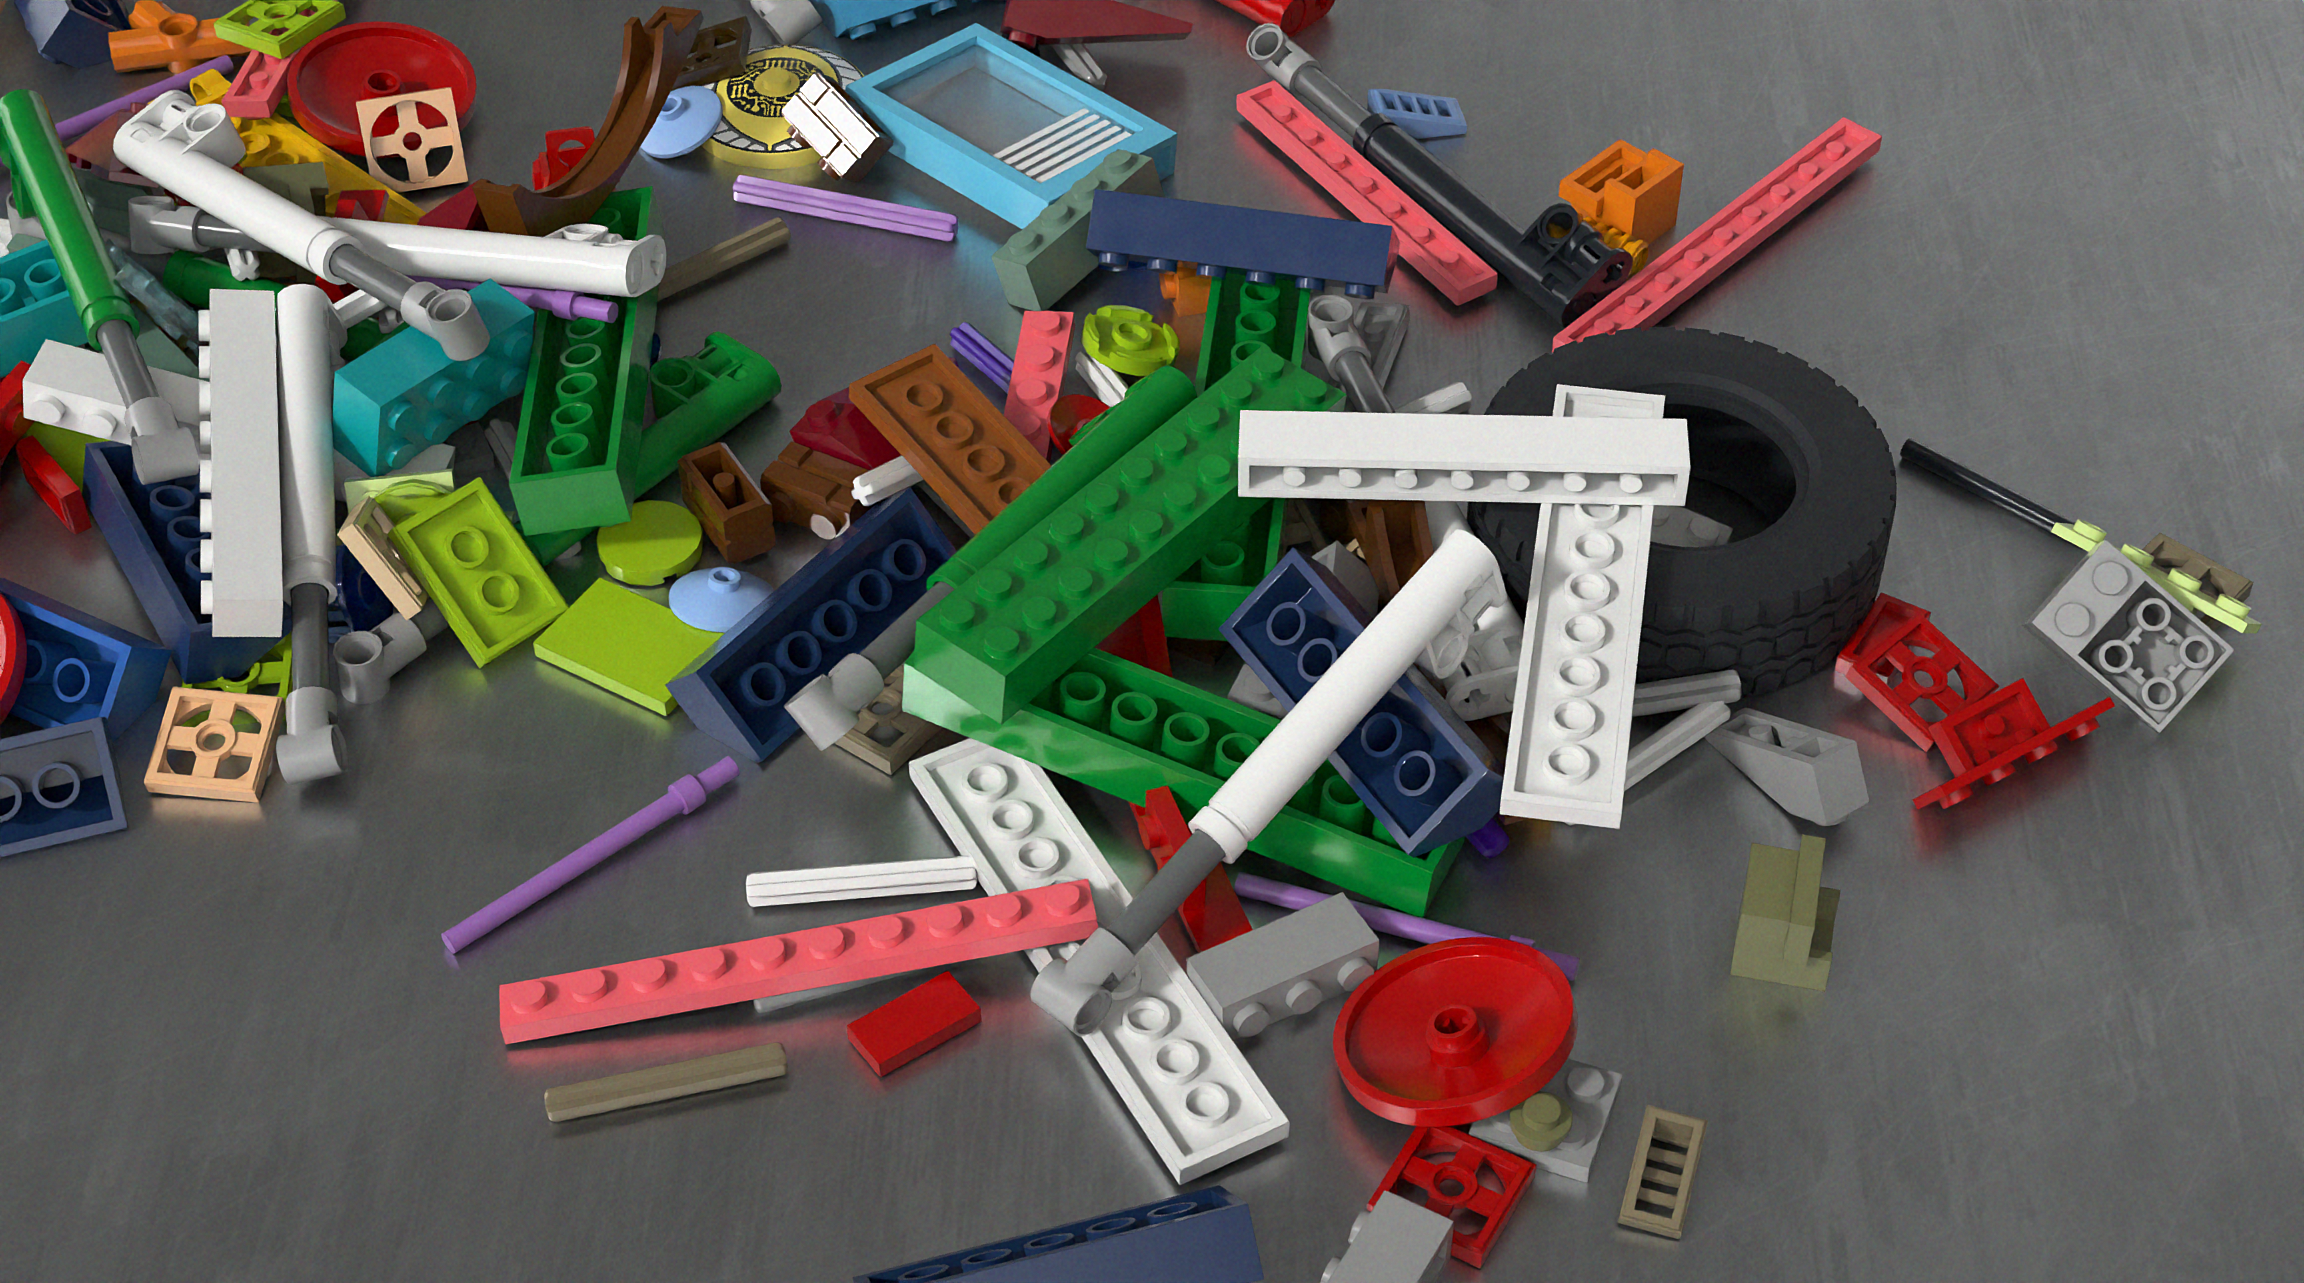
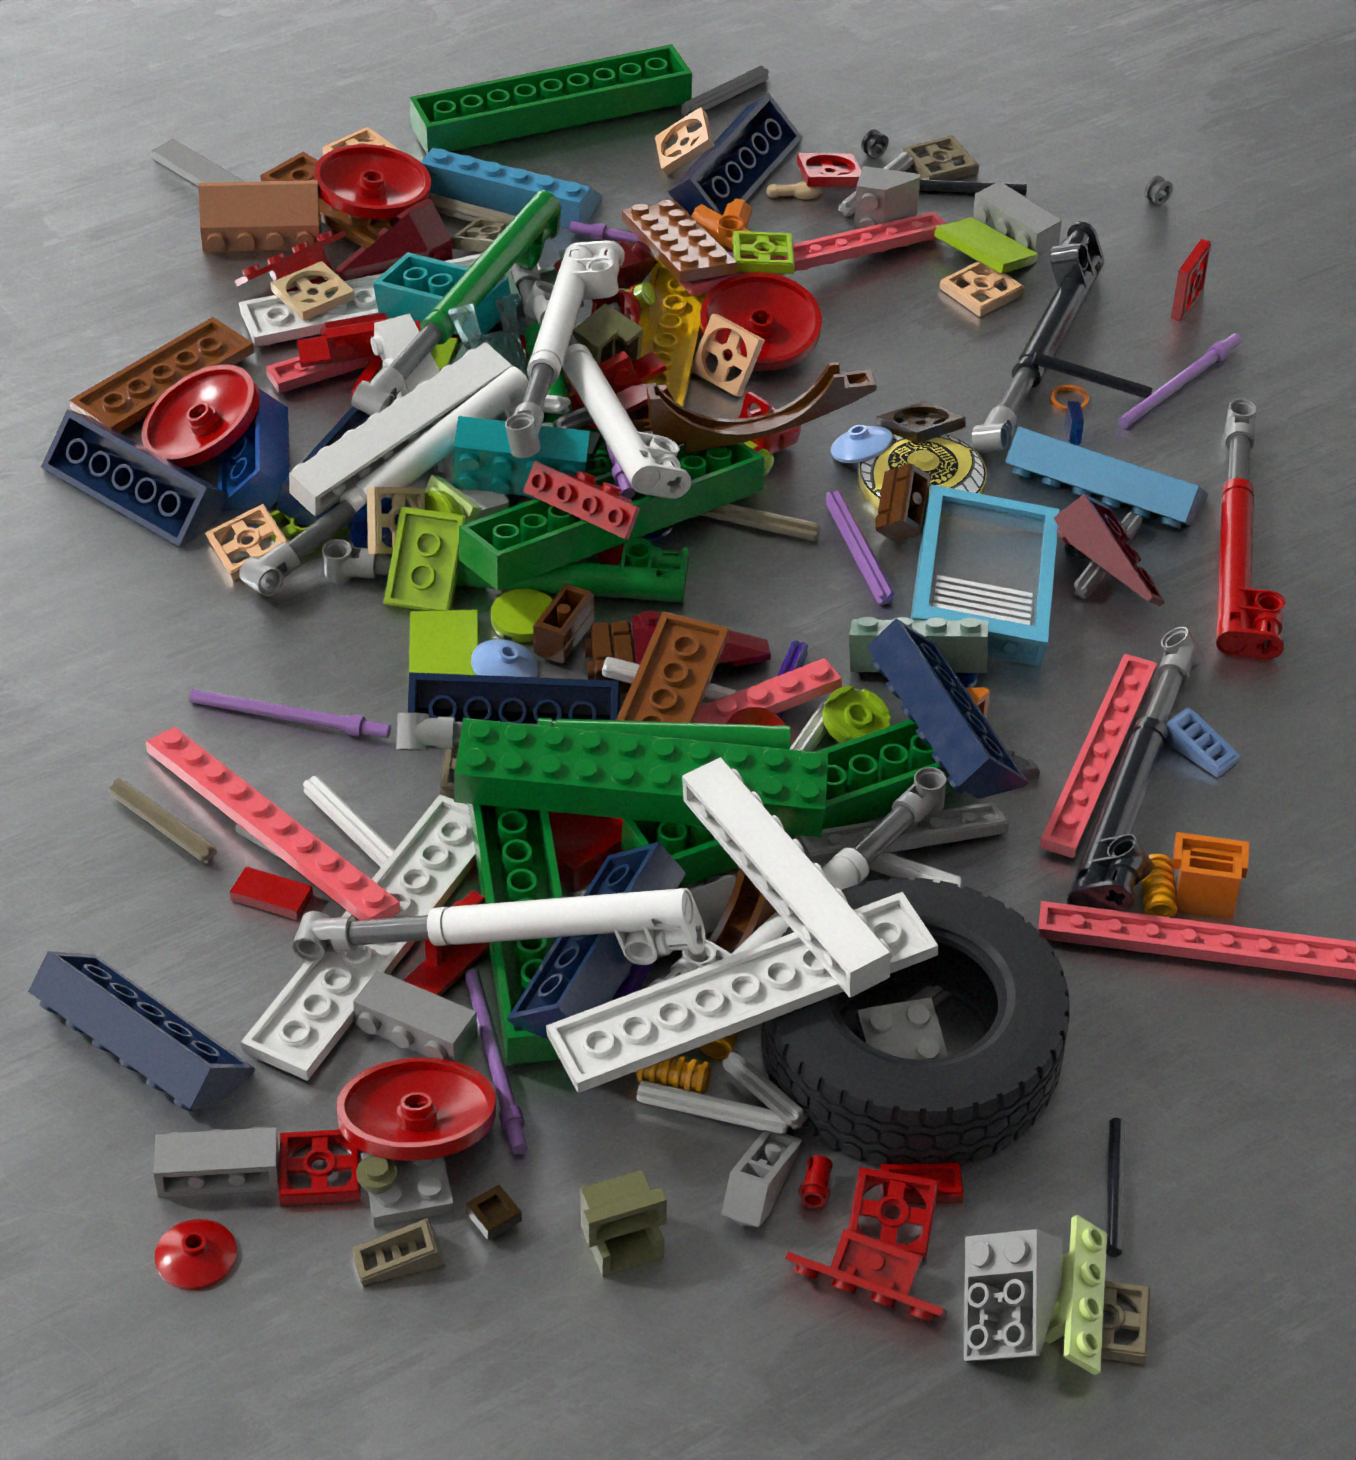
camera: 55 degrees right, 0 degrees up
none -> dark brown plate [465,1185,522,1240]
none -> red bracket [523,461,640,539]
none -> dark orange plate [622,200,737,283]
none -> red pin [798,1155,833,1208]

